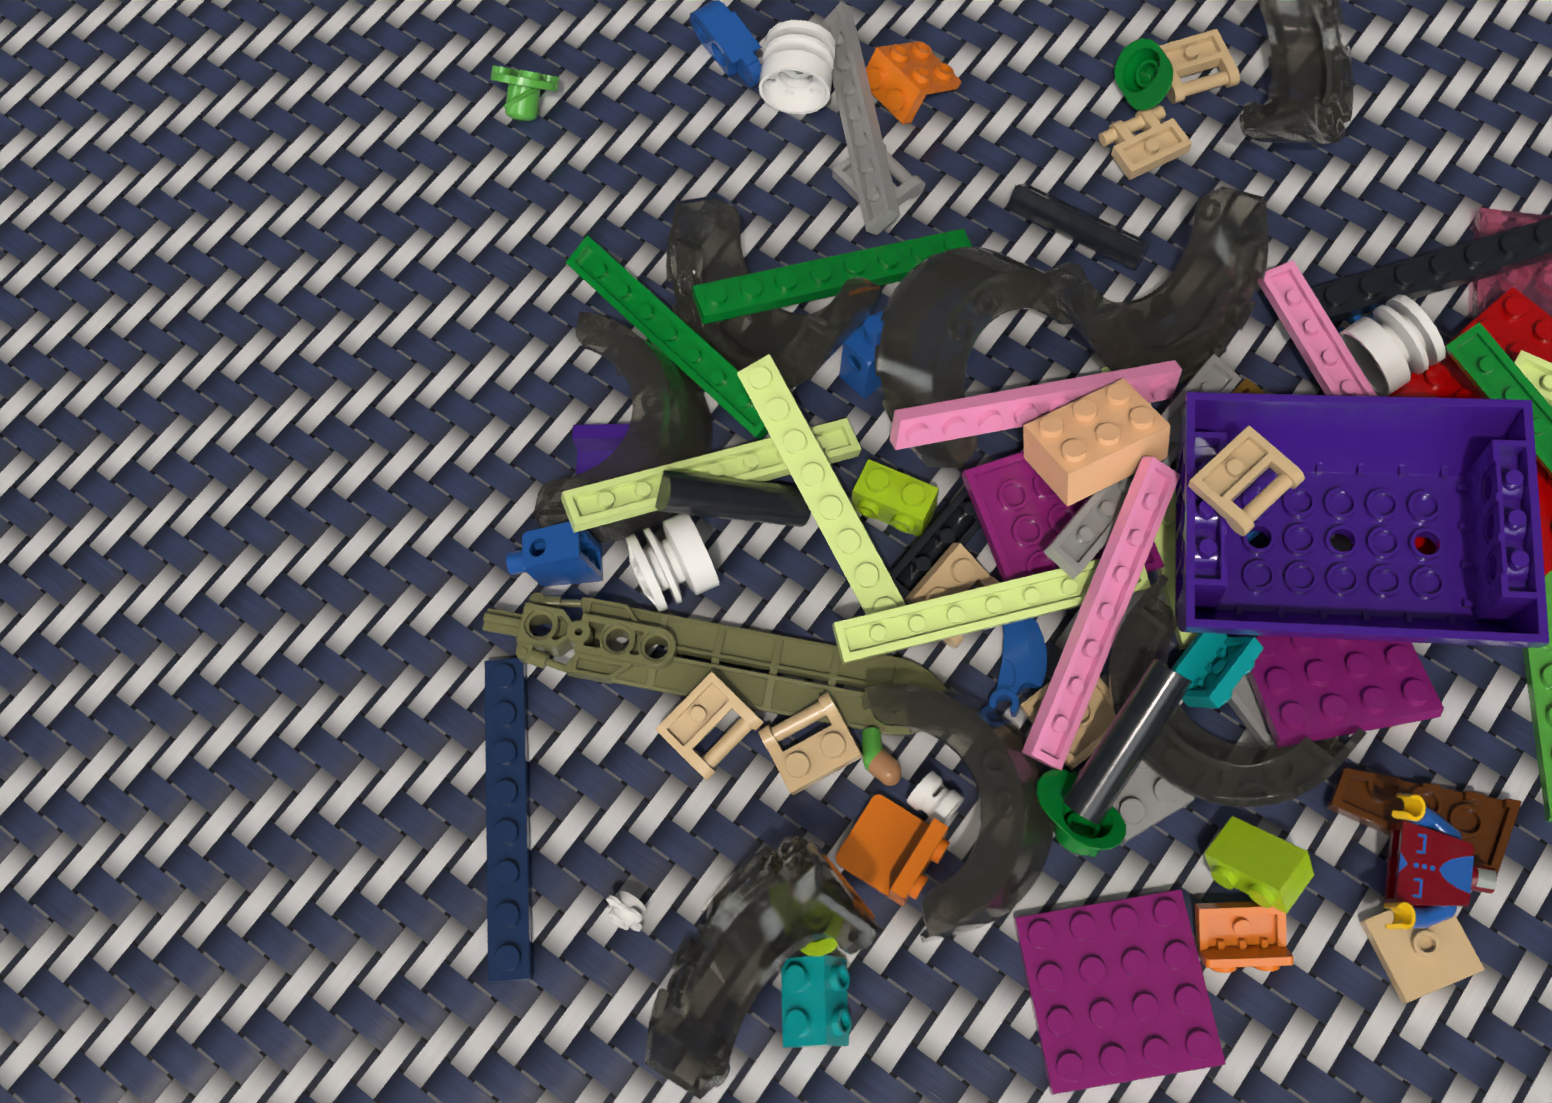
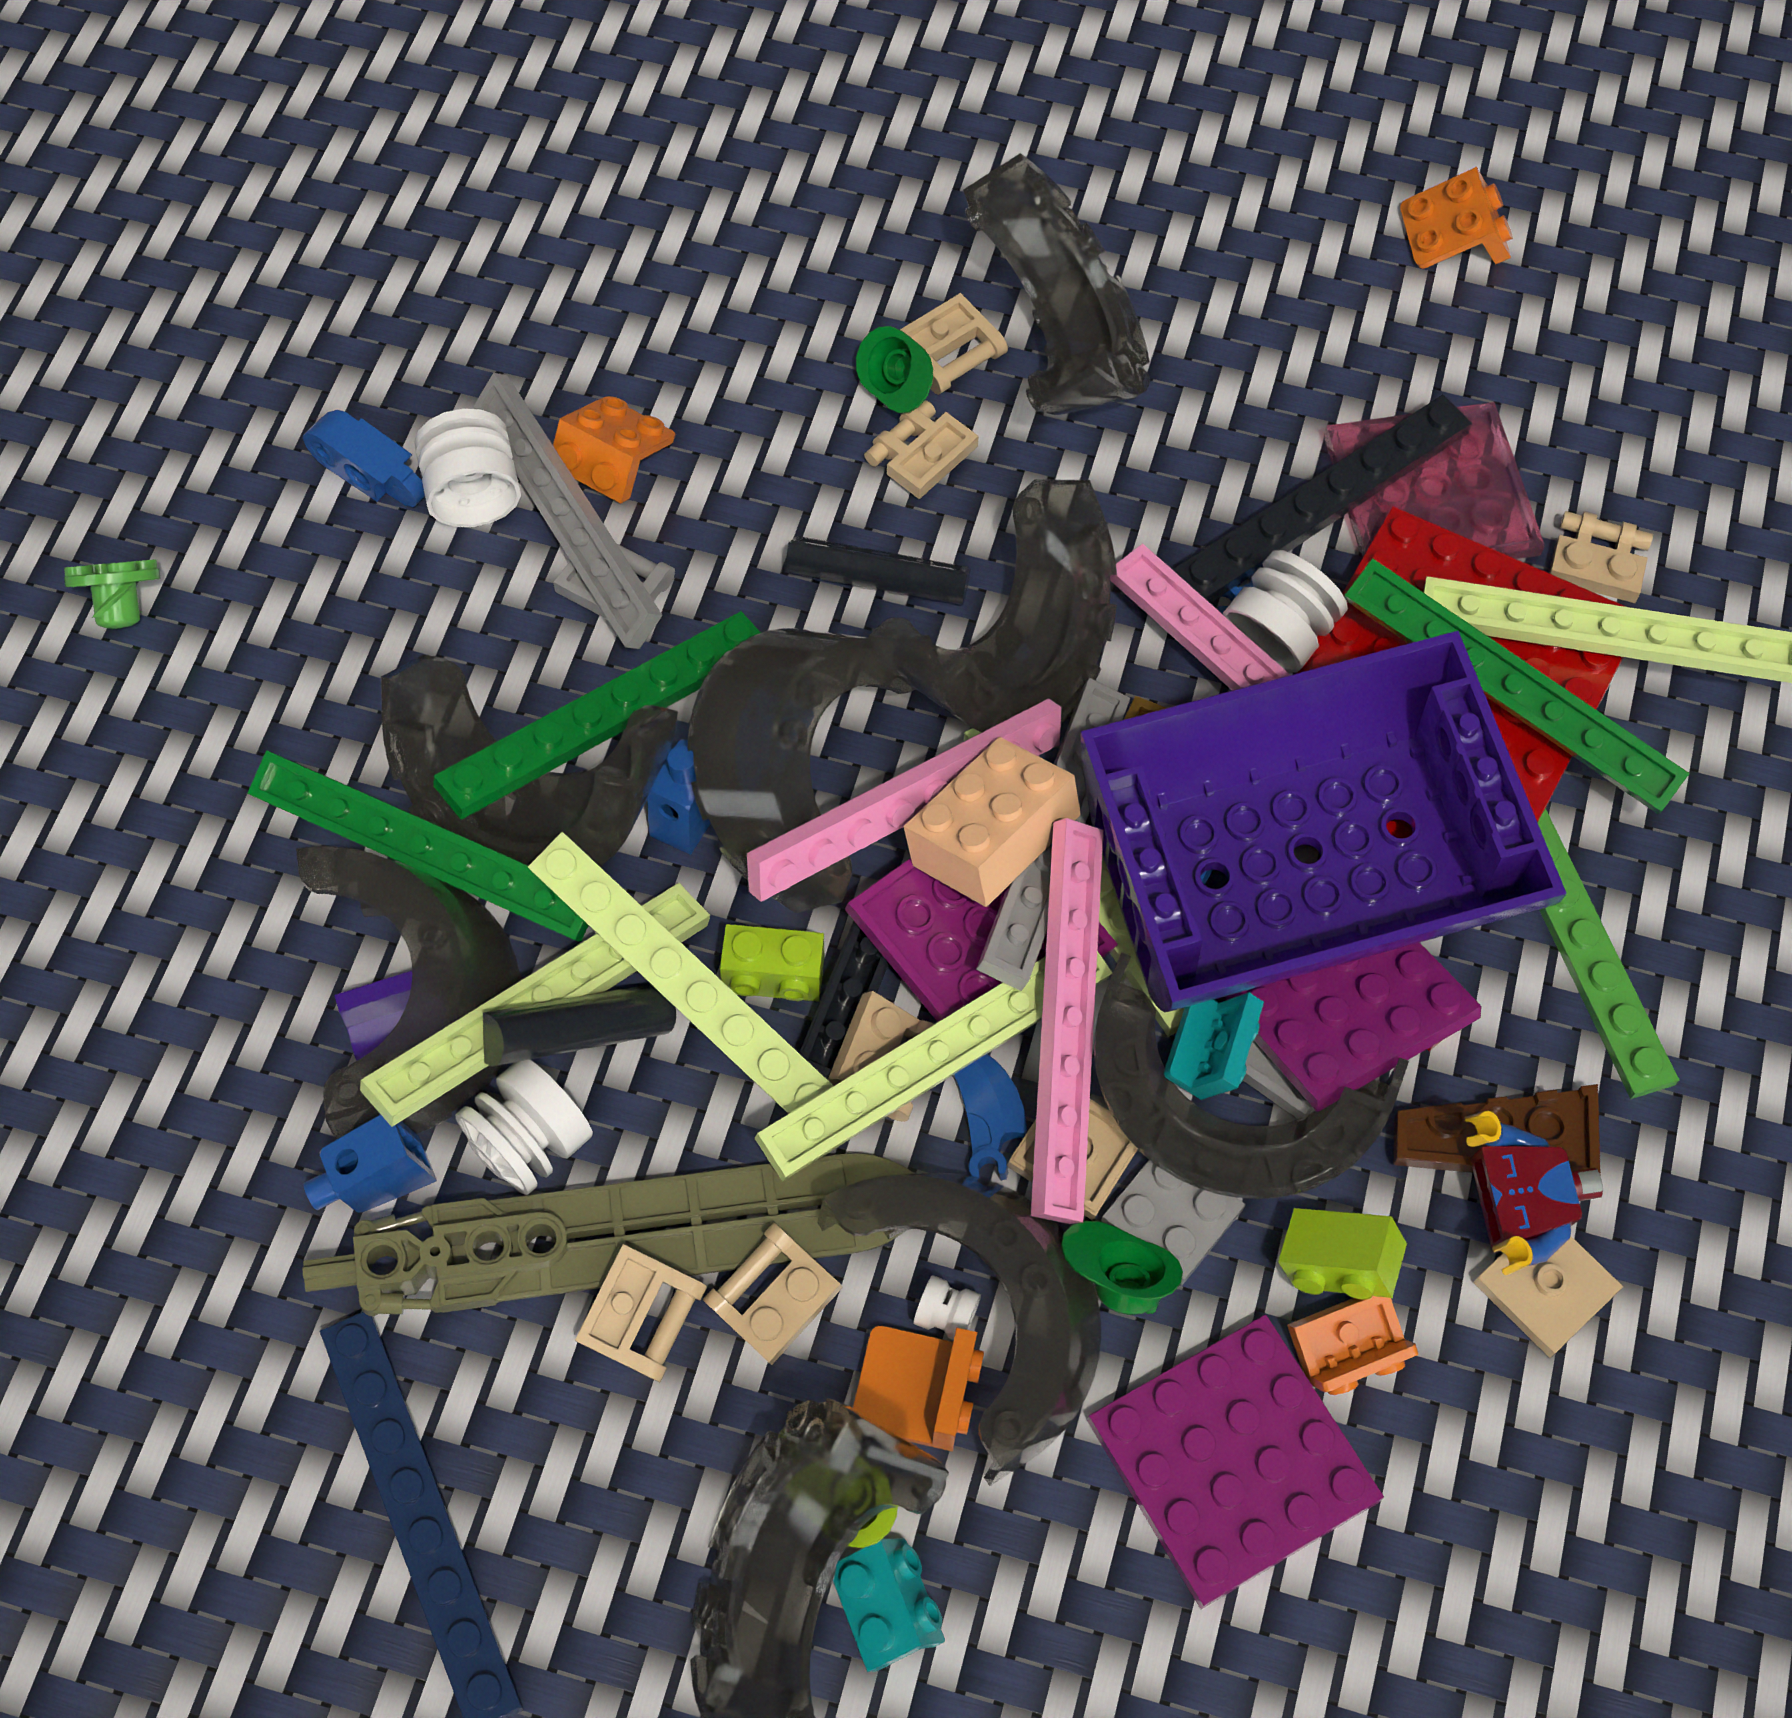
camera: 30 degrees left, 5 degrees down
white plate [606,891,647,932] -> none
arm [861,727,902,786] -> none
black brick [1062,658,1193,824] -> none
tan plate [1188,425,1305,536] -> none

